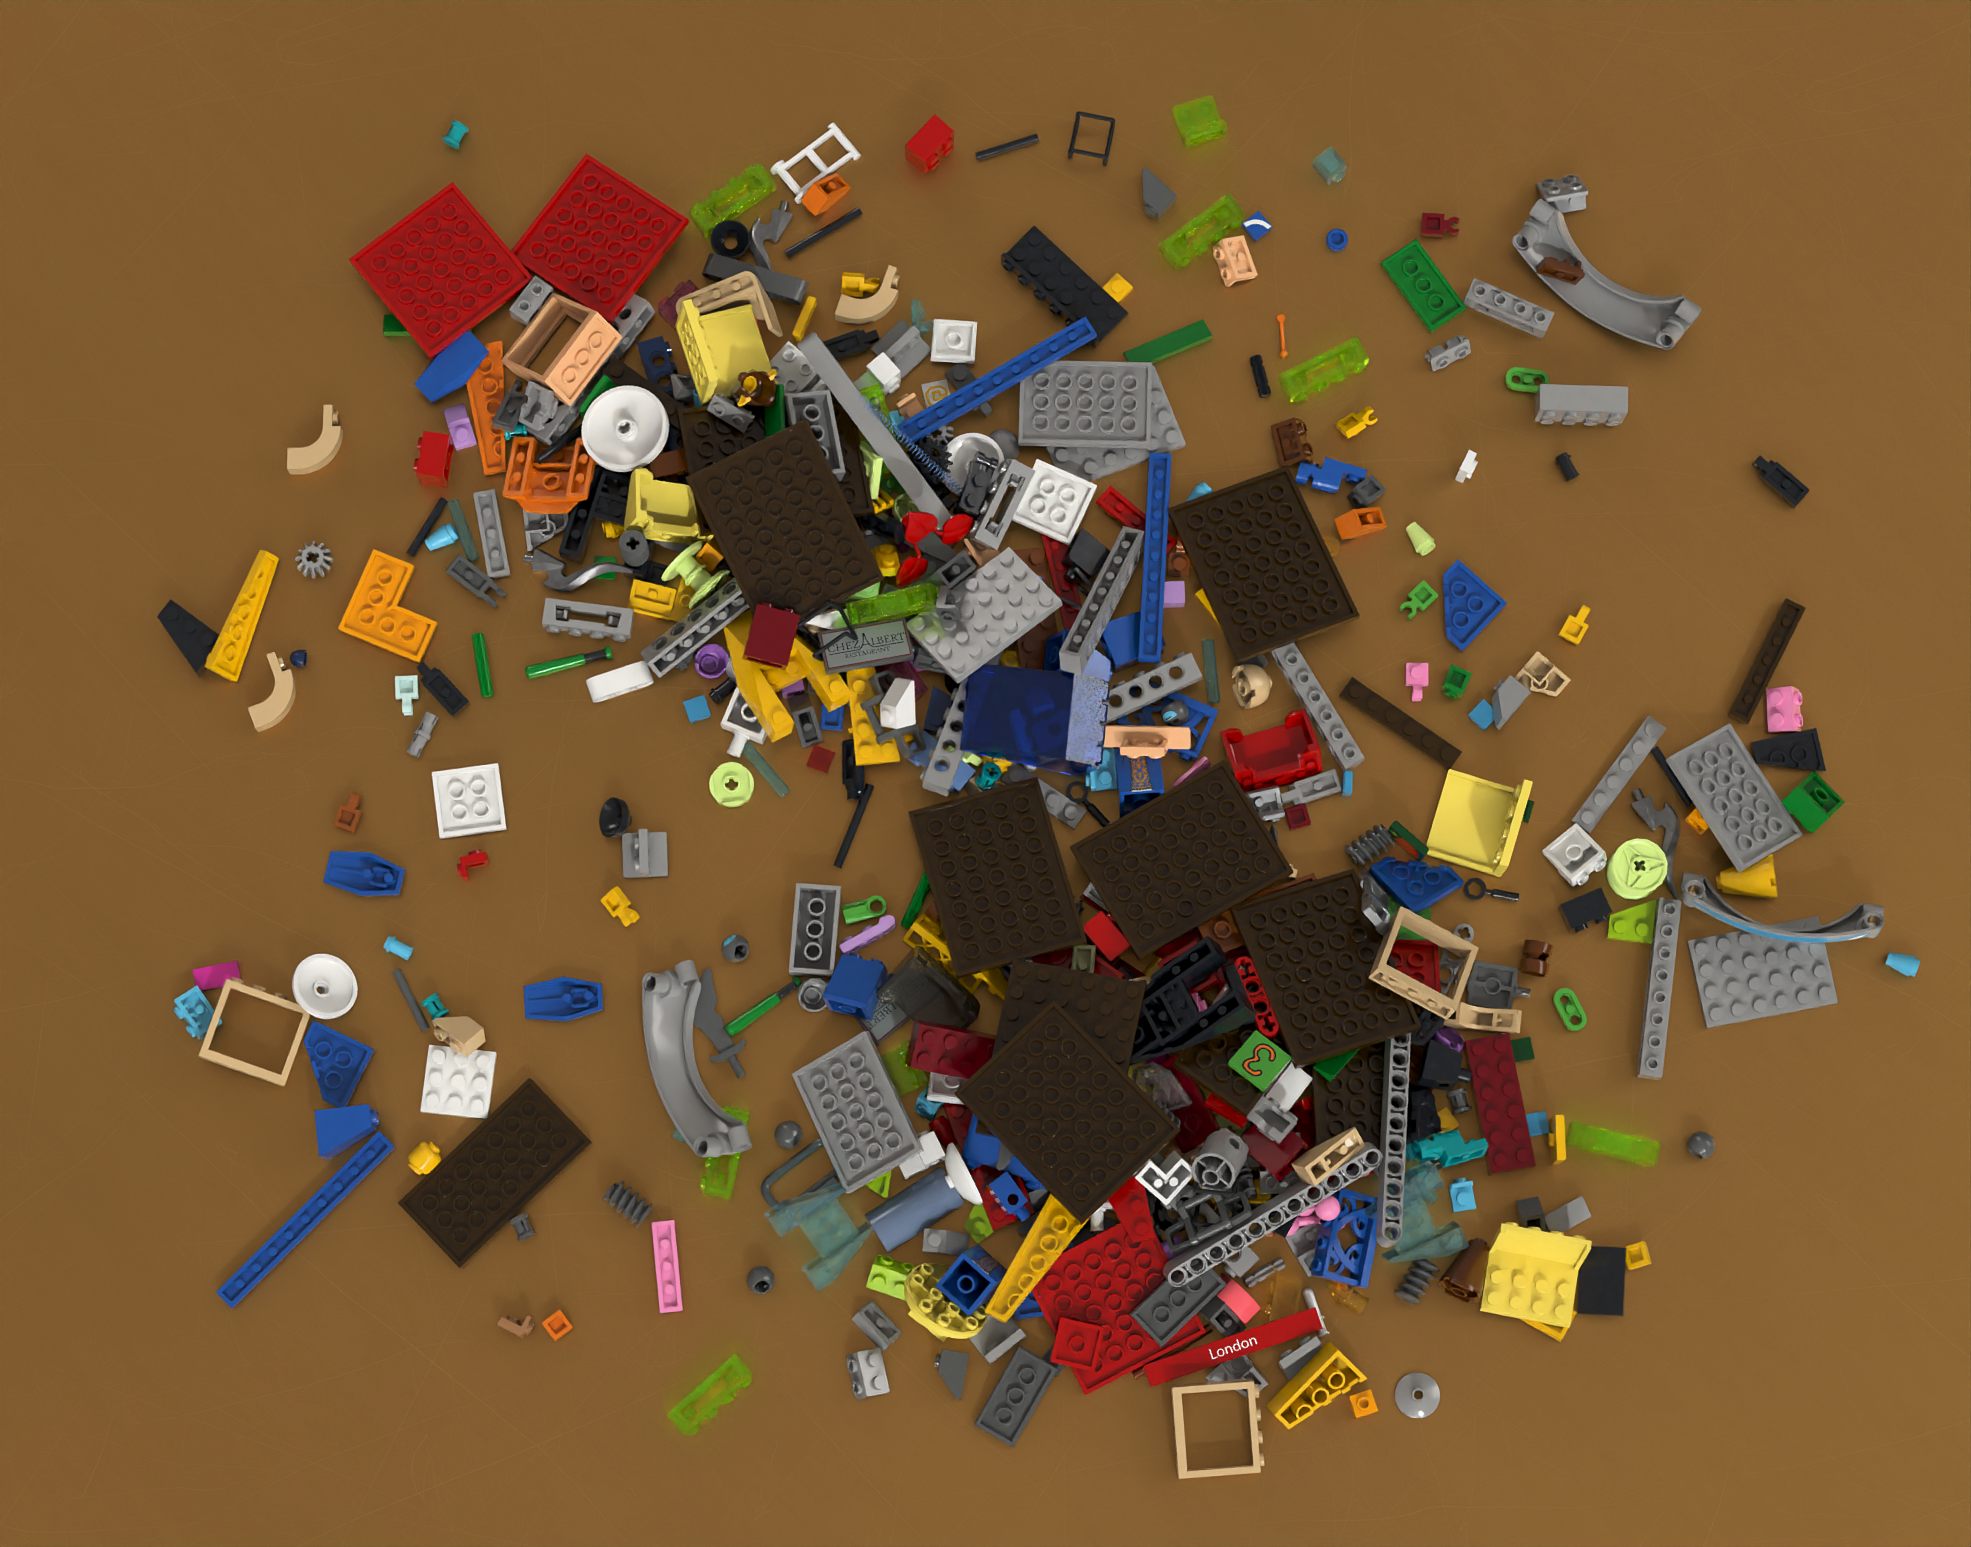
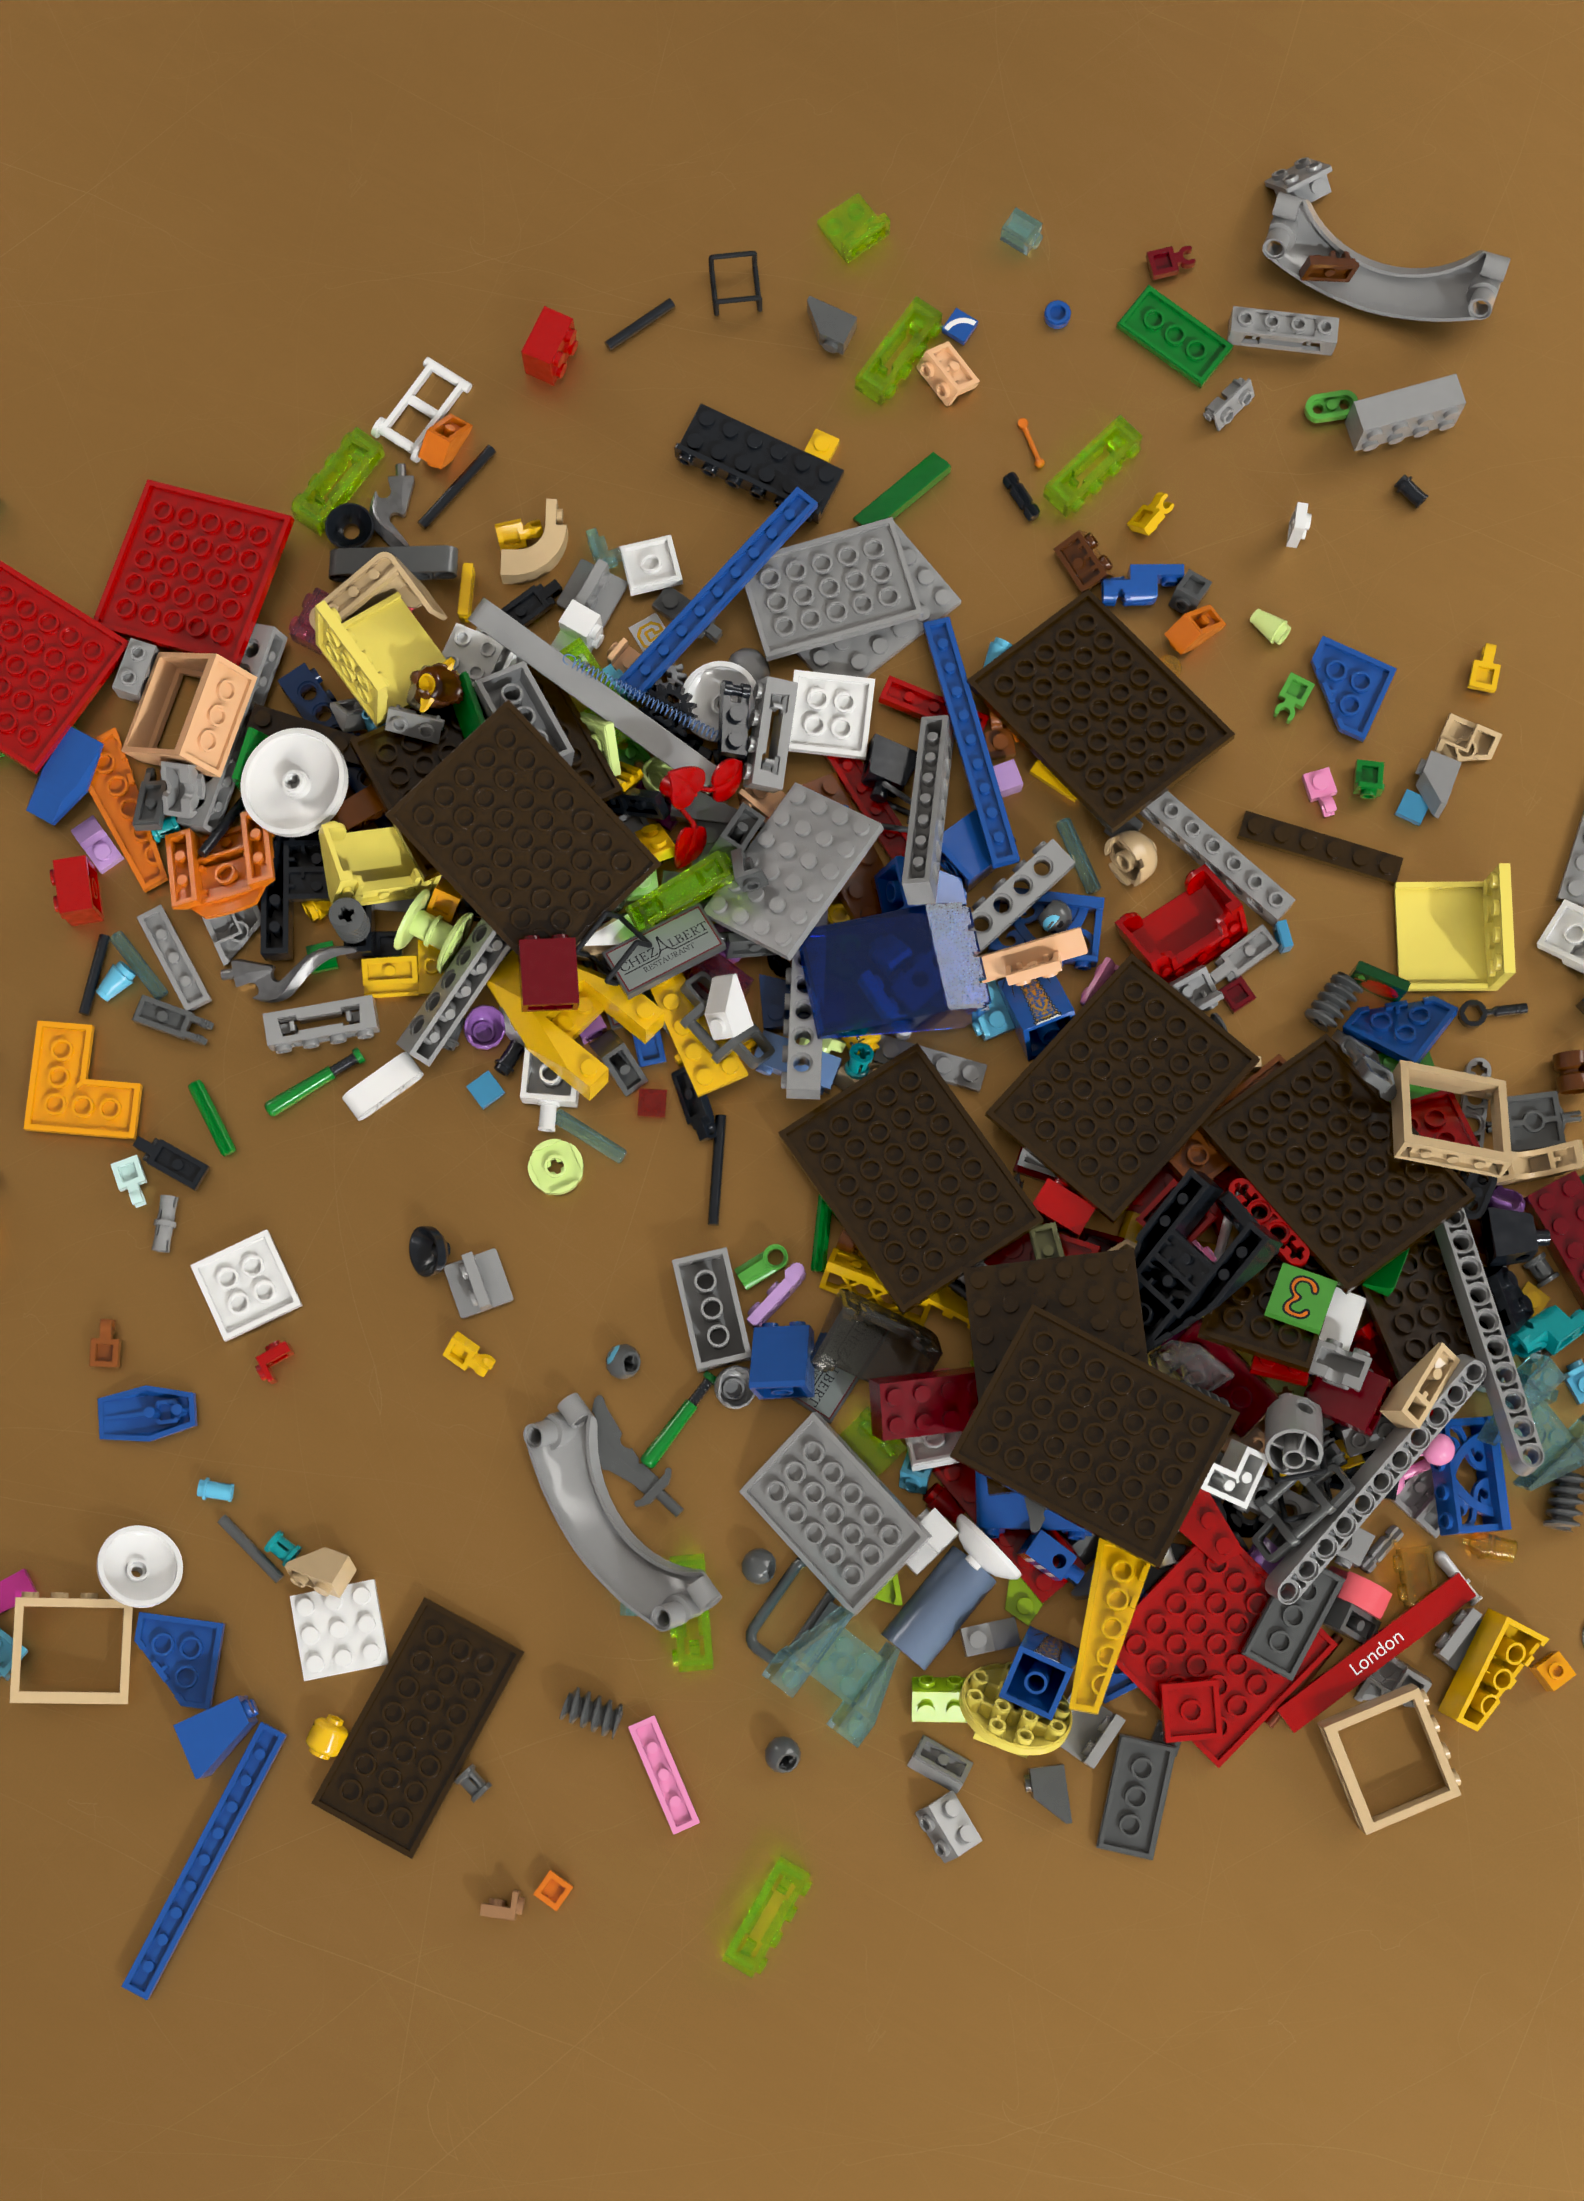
camera: 15 degrees left, 0 degrees up
blue piece [524,977,604,1021] -> none
black piece [1066,781,1110,828] -> none

